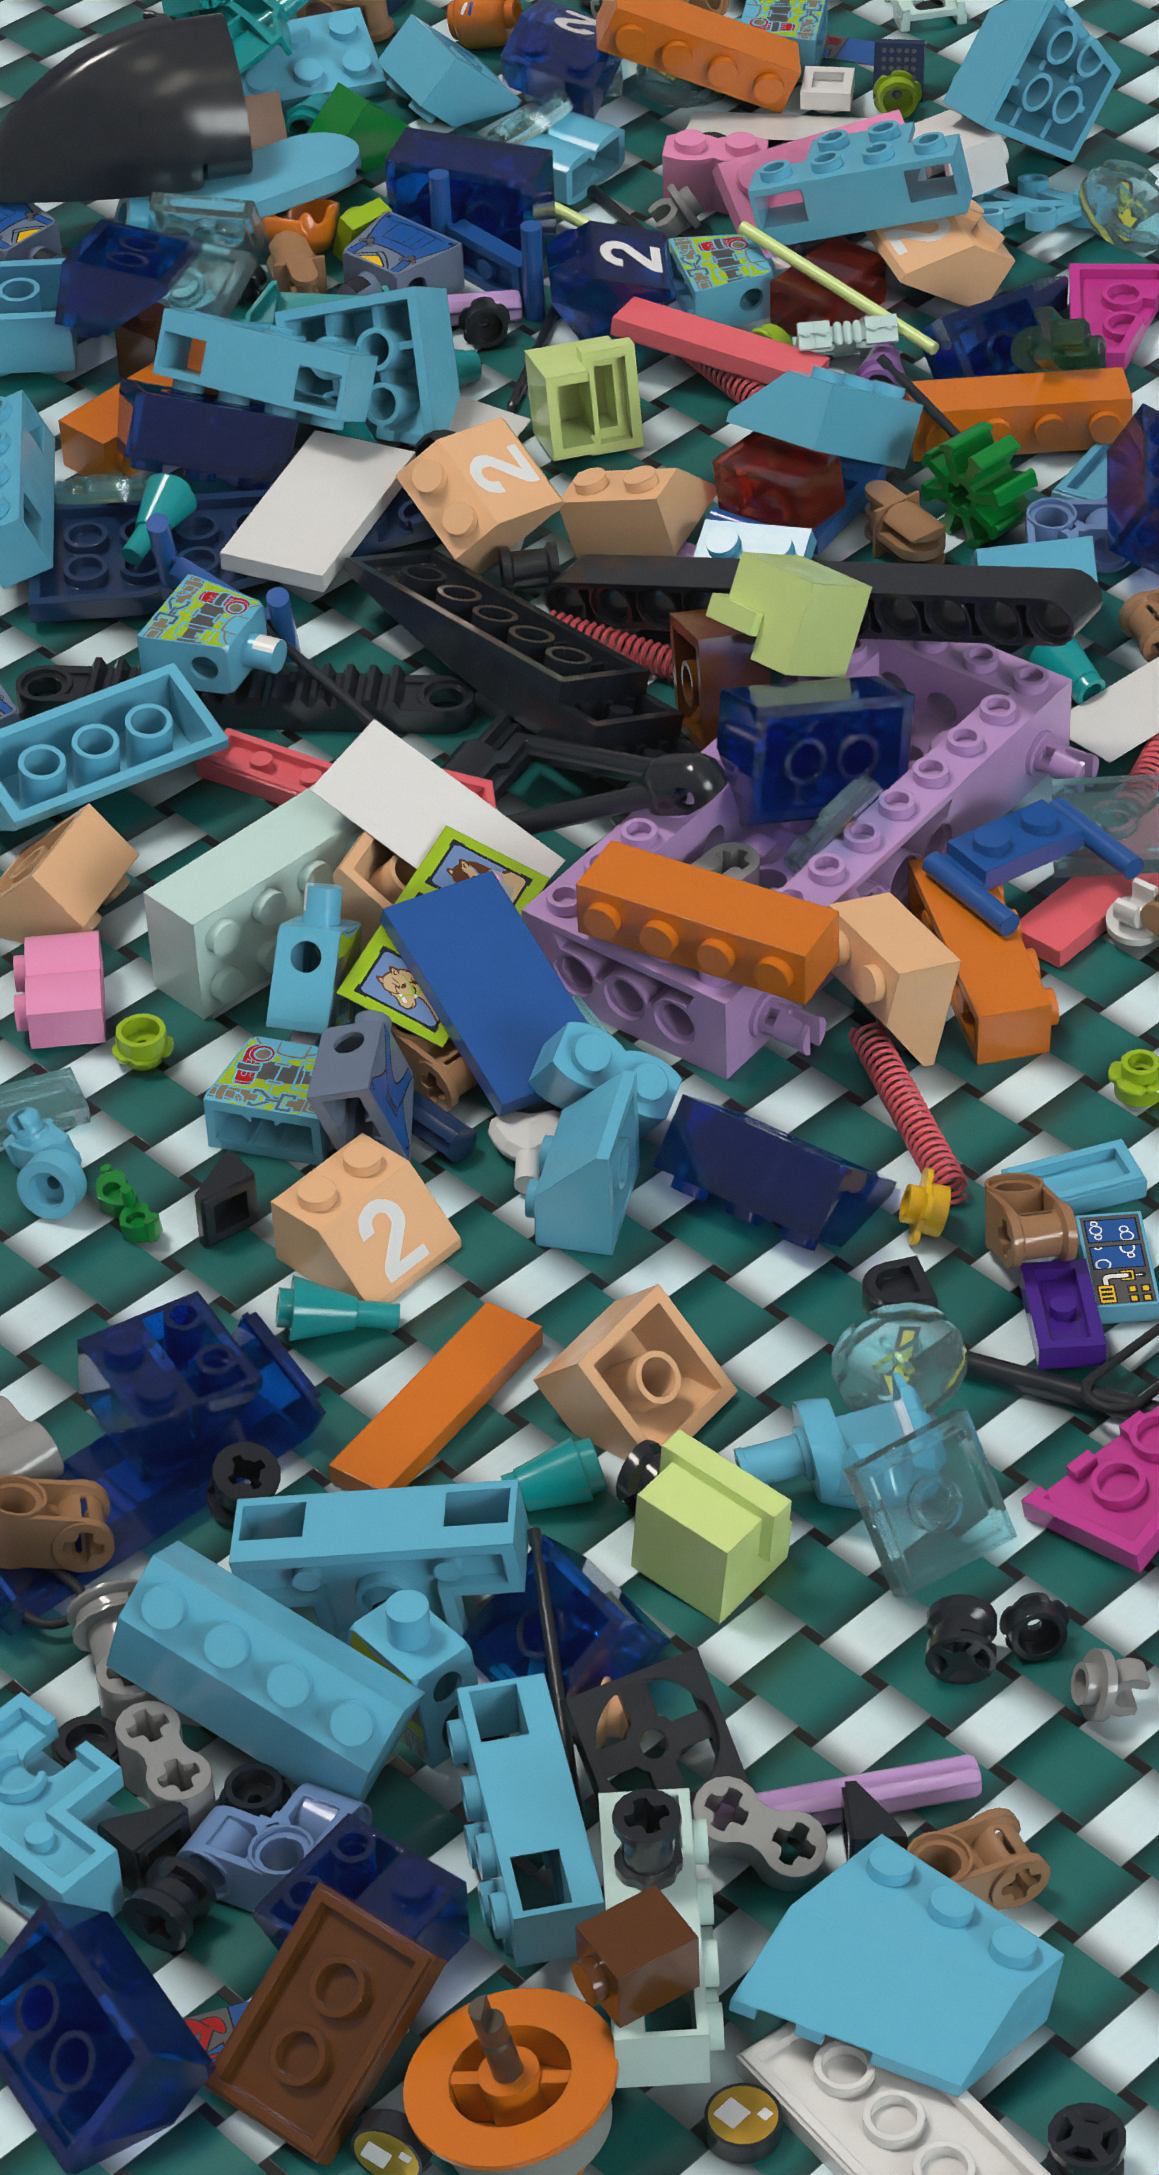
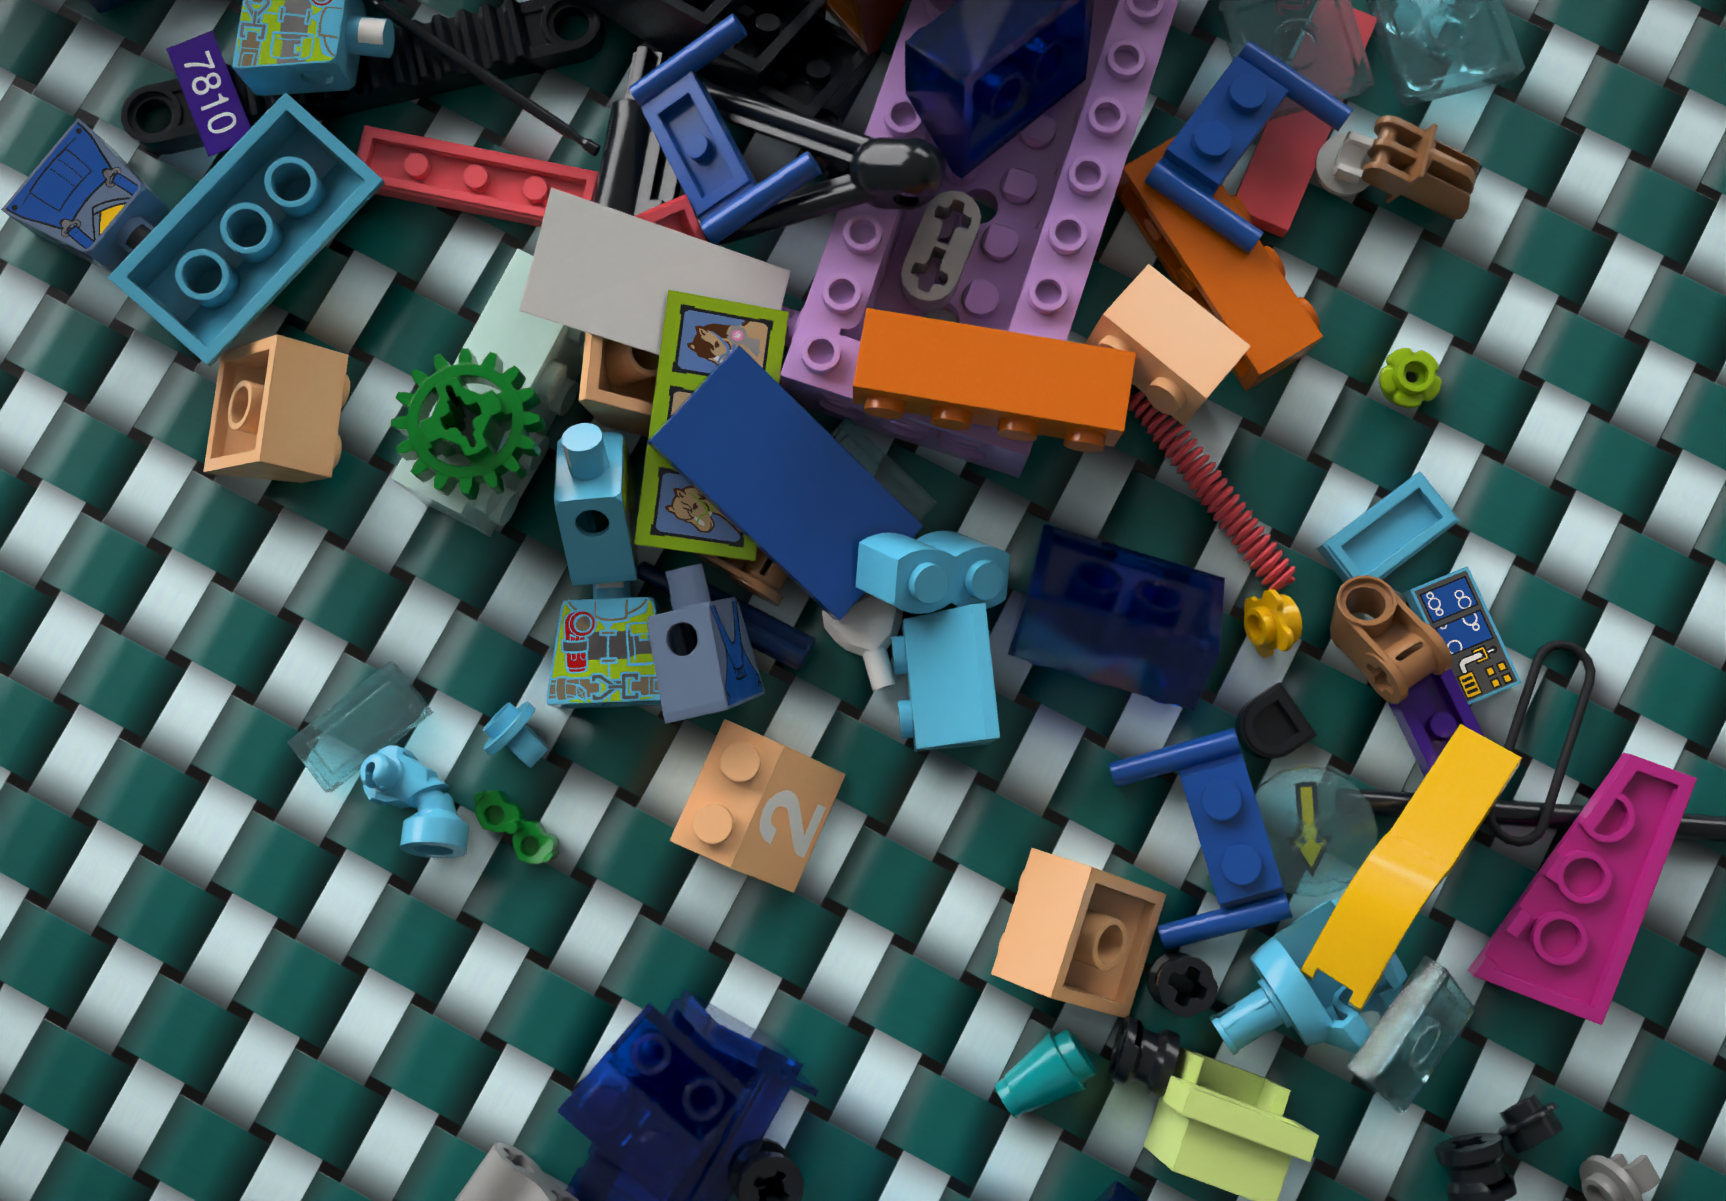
camera: 20 degrees left, 40 degrees up
bright pink brick [13,931,106,1049] -> none
lime plate [112,1014,174,1071] -> none
black slope [194,1150,260,1248] -> none
teal cone [275,1275,400,1342] -> none
orange tile [329,1301,543,1491] -> none
clear light blue tile [783,774,883,875] -> none
none -> dark purple sticker [166,31,251,157]
none -> green gear [391,348,546,500]
none -> medium azure plate [483,701,549,768]
none -> blue plate [629,13,822,245]
none -> blue plate [1109,728,1293,951]
none -> black bush [1146,951,1218,1017]
none -> yellow piece [1300,724,1522,1012]

